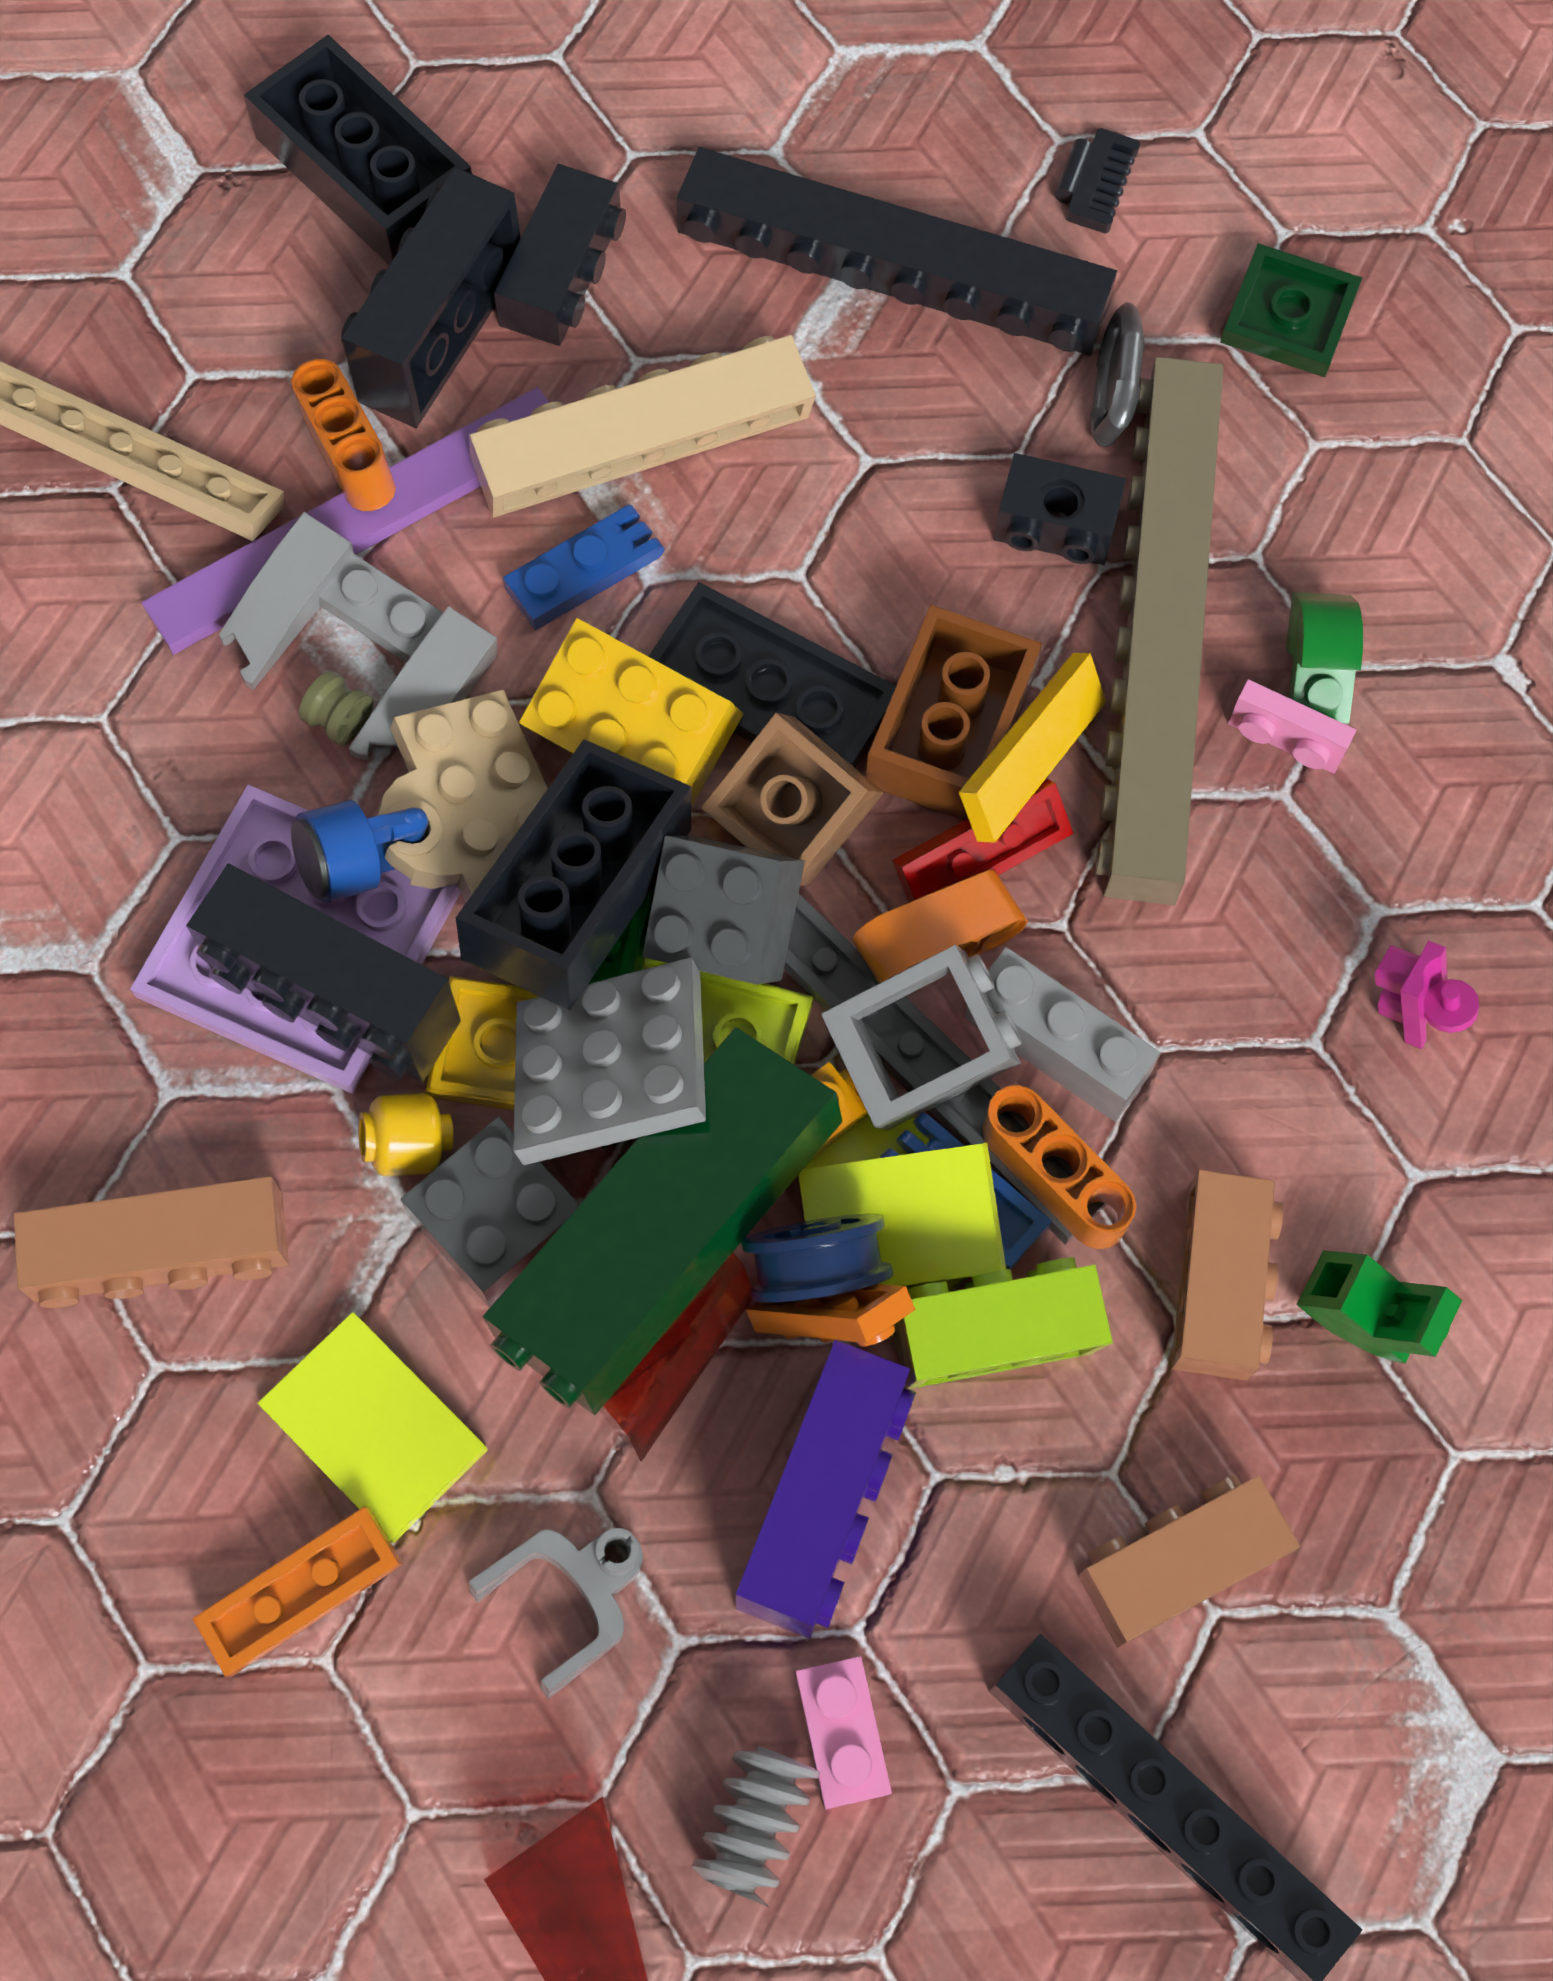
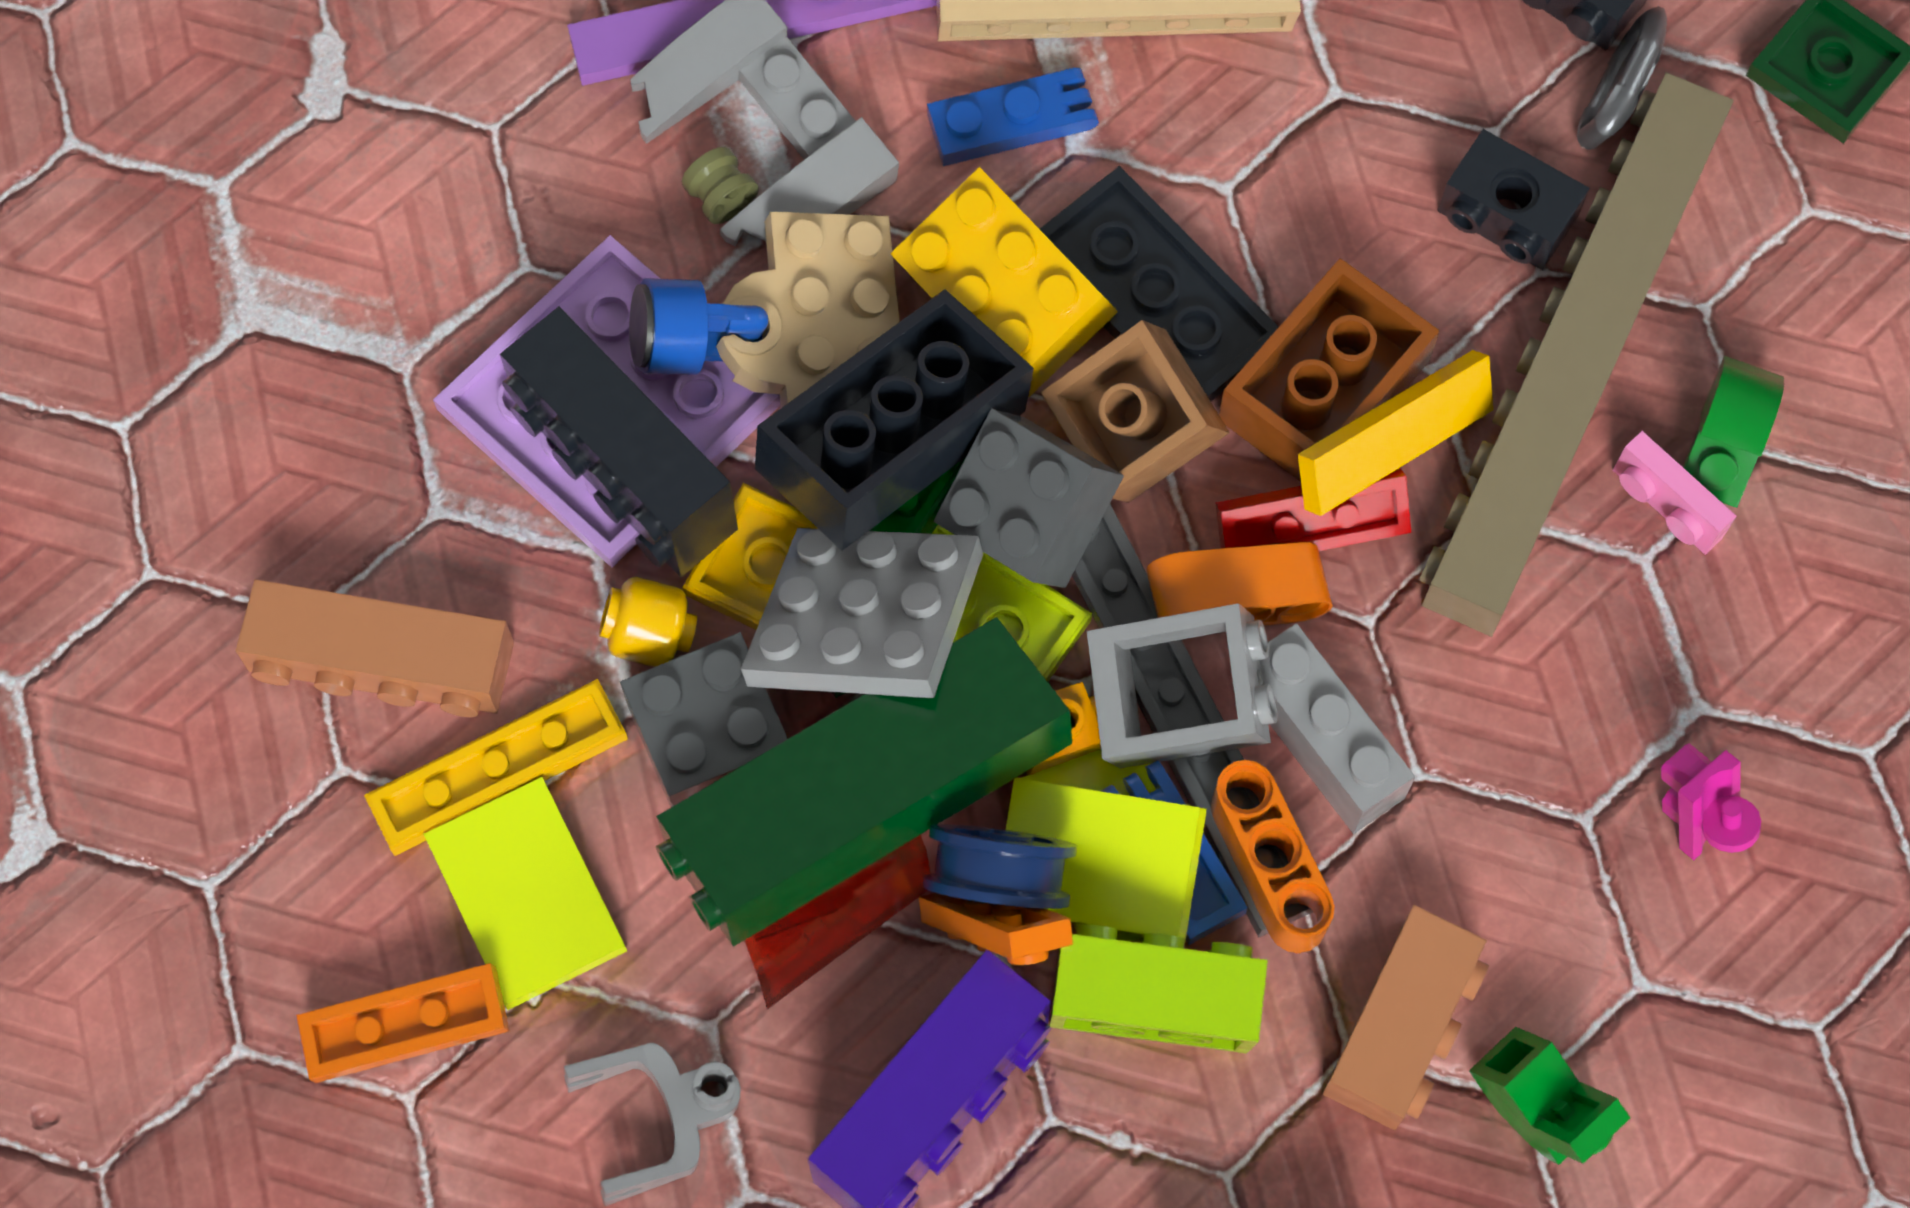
camera: 20 degrees right, 0 degrees up
none -> yellow tile [364,679,628,856]

